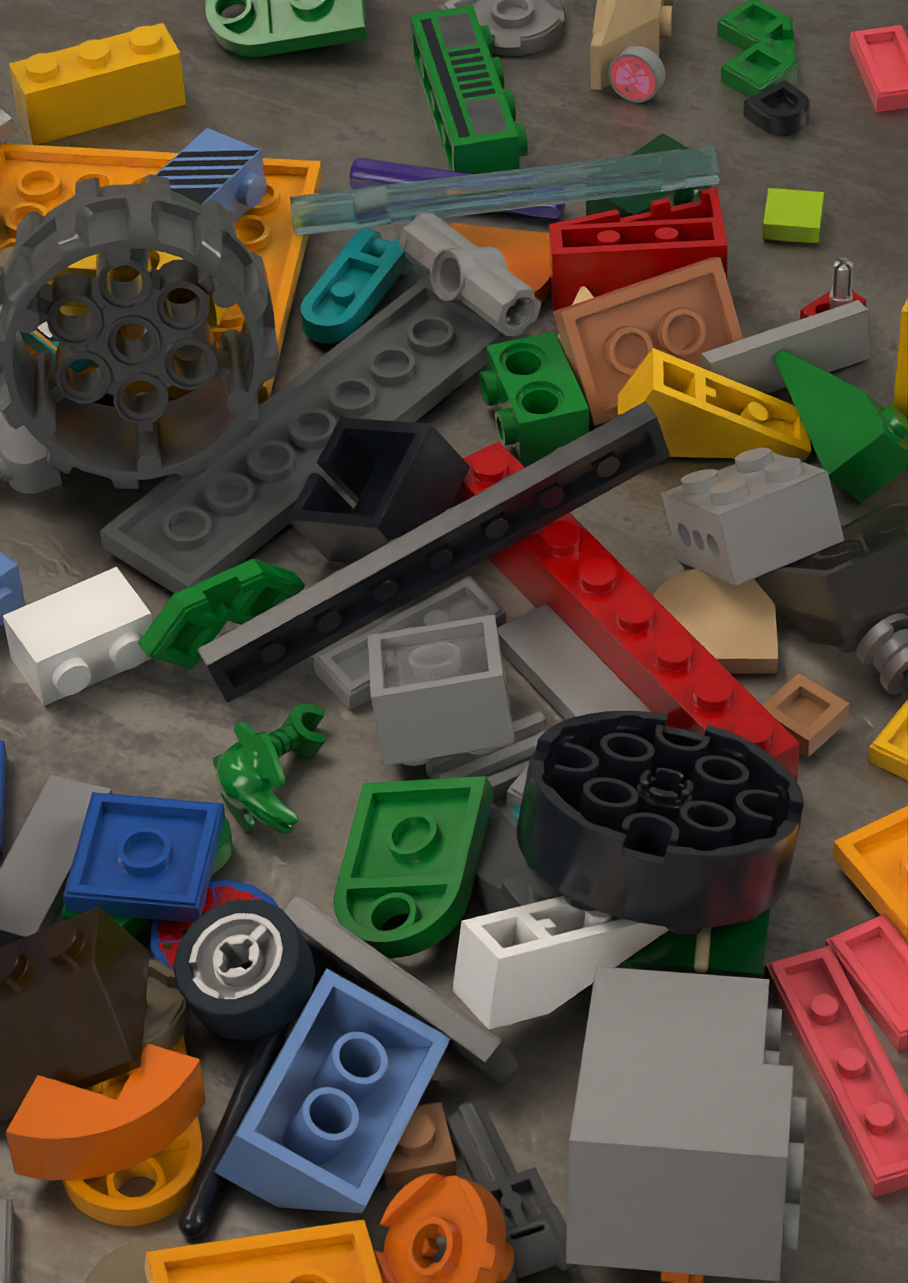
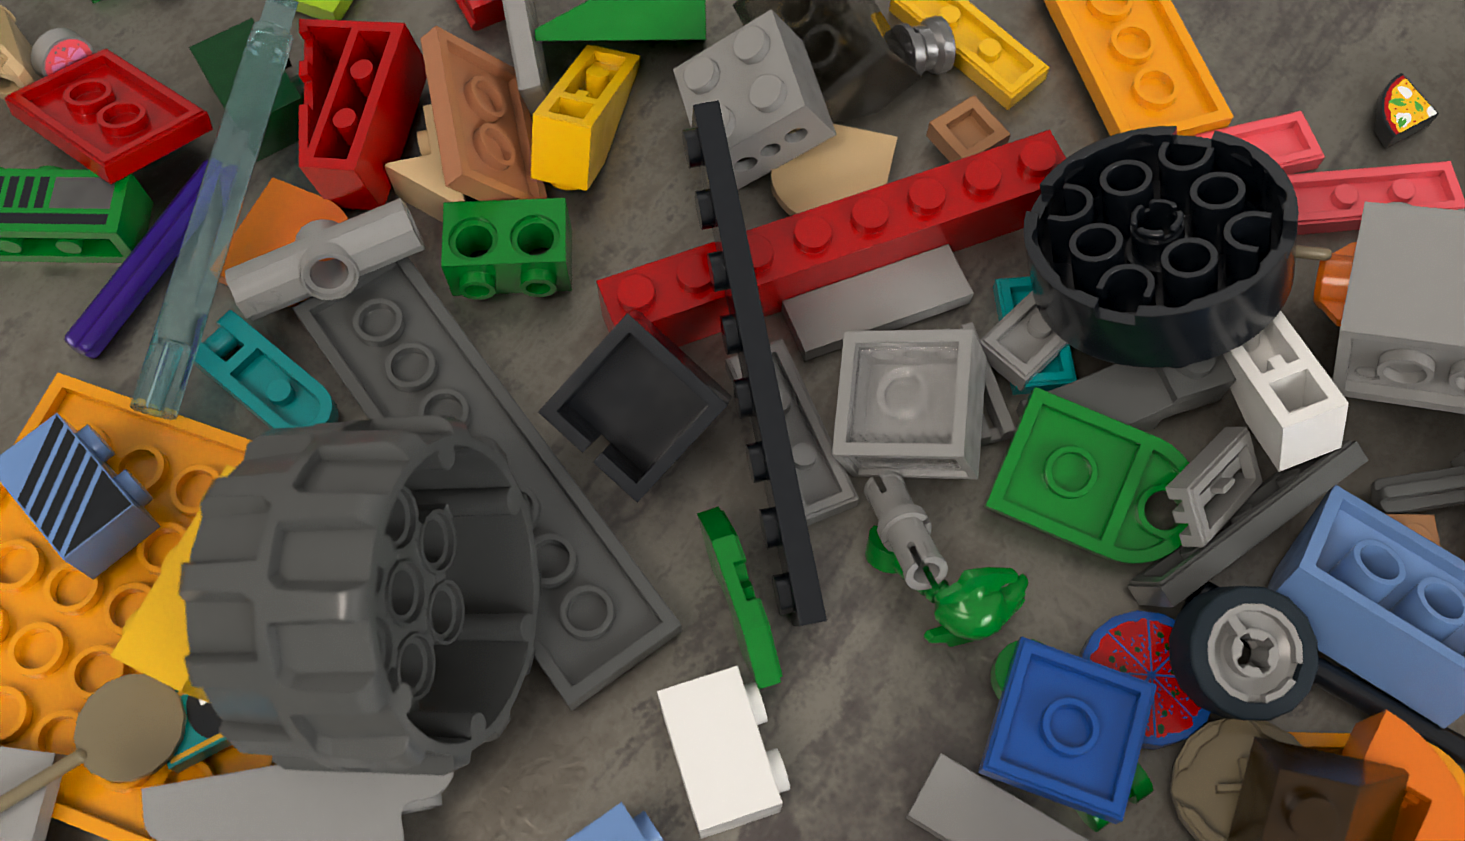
camera: 80 degrees left, 20 degrees up
none -> red tile [4,49,213,184]
none -> light grey pin [864,470,948,590]
none -> light grey tile [1165,426,1263,548]

